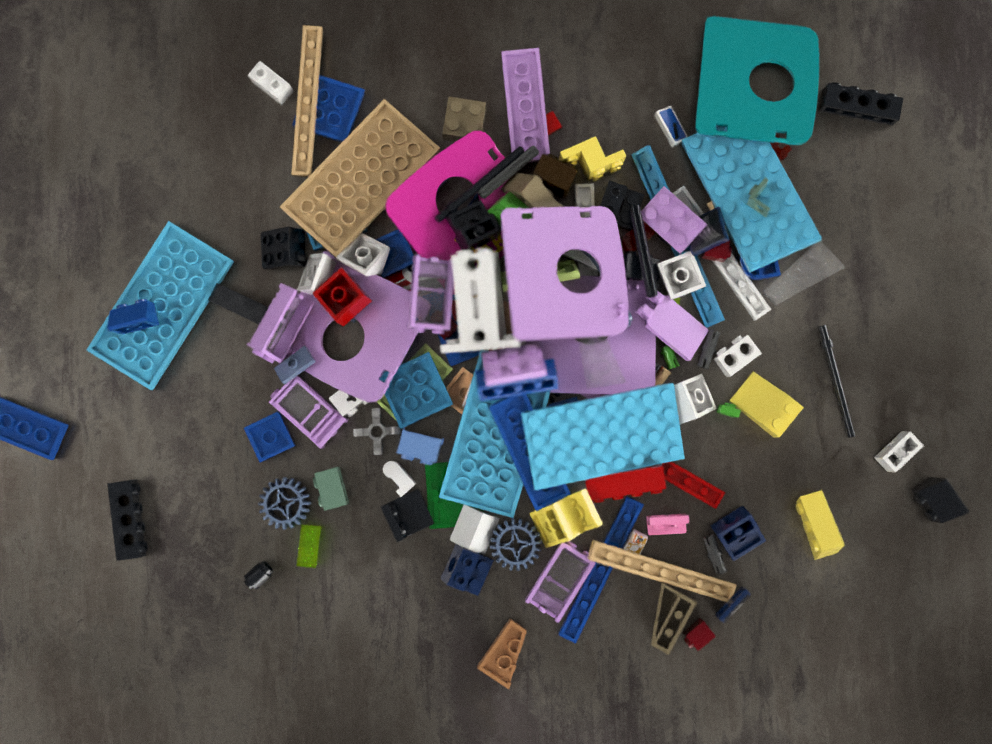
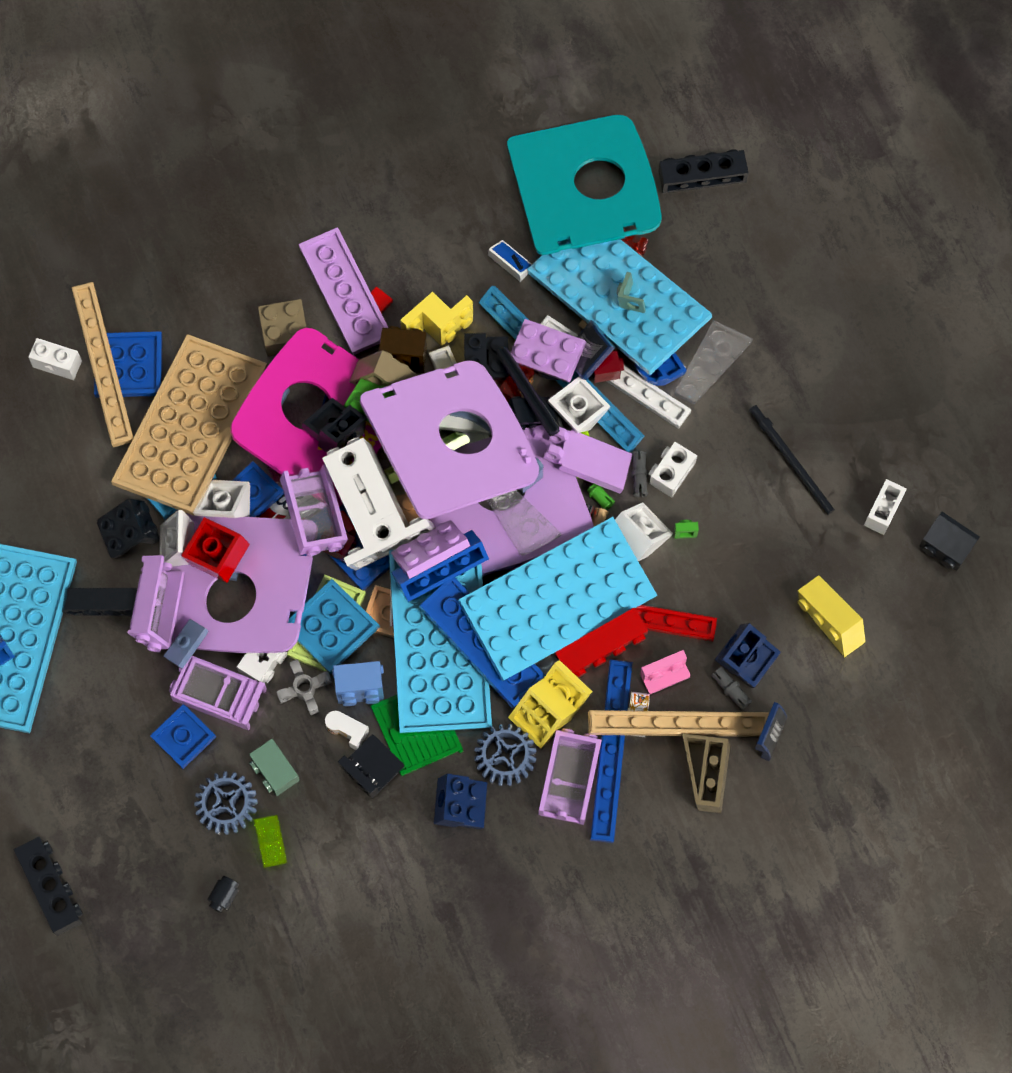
camera: 25 degrees left, 15 degrees down
black bar [434,146,524,223] -> none
white slope [450,505,500,554] -> none
medium nougat wing [477,618,527,689] -> none
dark grey axle [478,146,539,199] -> none
dark red brick [682,618,716,651] -> none
light yellow slope [729,371,804,438] -> none

